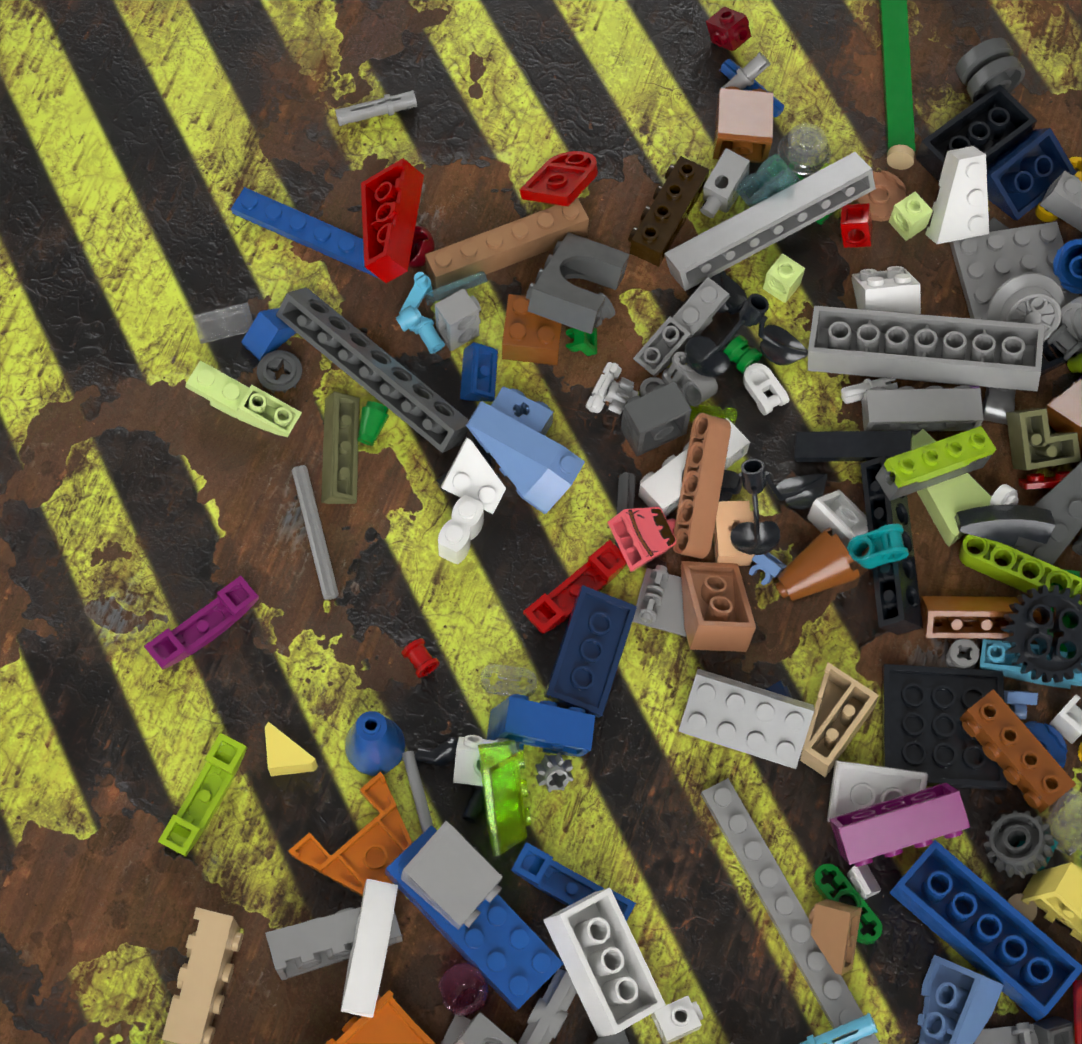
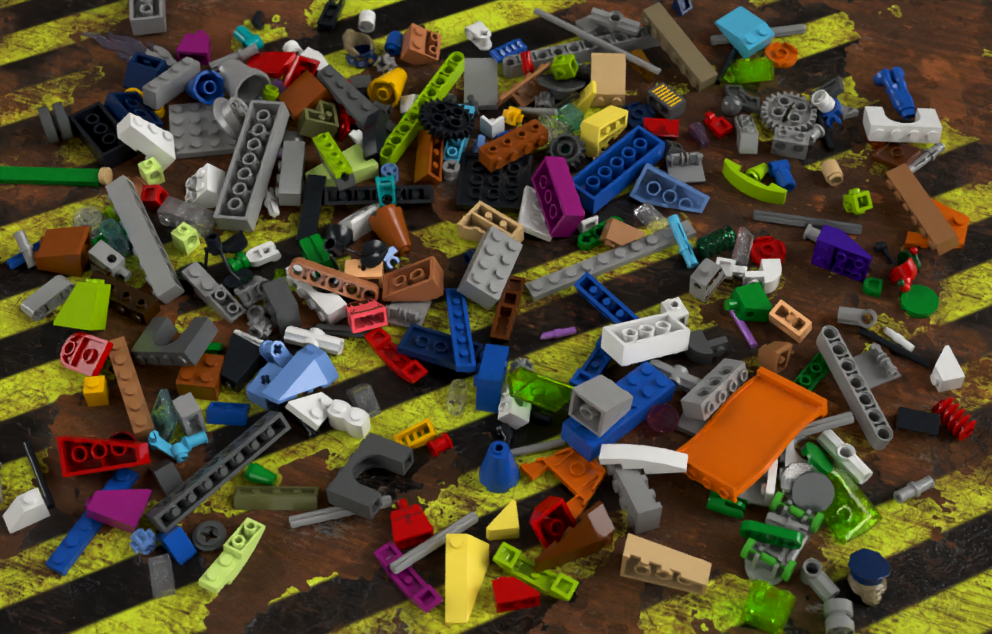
camera: 85 degrees left, 15 degrees down
none -> white slope [3,488,50,534]
none -> light grey beam [20,274,75,321]
none -> black bar [23,441,55,509]
none -> lime slope [53,278,111,331]
none -> yellow brick [83,375,109,407]
none -> magenta slope [84,489,152,534]
none -> medium blue gear [129,528,157,555]
none -> dark grey slope [148,458,183,496]
none -> clear brick [157,196,217,238]
none -> black slope [220,333,267,394]
none -> medium blue piece [259,340,294,368]
none -> white piece [284,326,344,355]
none -> green brick [299,233,336,277]
none -> dark grey arch [326,432,414,520]
none -> clear slope [346,382,381,418]
none -> medium blue wheel [381,163,399,184]
none -> red torso [390,499,434,551]
none -> light grey axle [390,511,479,574]
none -> yellow slope [393,418,439,449]
none -> blue plate [445,288,476,372]
none -> light yellow wedge [445,534,489,624]
none -> reddish brown slope [490,275,526,342]
none -> red slope [492,576,540,613]
none -> red slope [529,495,577,549]
none -> reddish brown wedge [533,501,615,573]
none -> medium lavender piece [540,327,576,340]
none -> blue brick [573,272,640,325]
none -> clear plate [633,201,670,233]

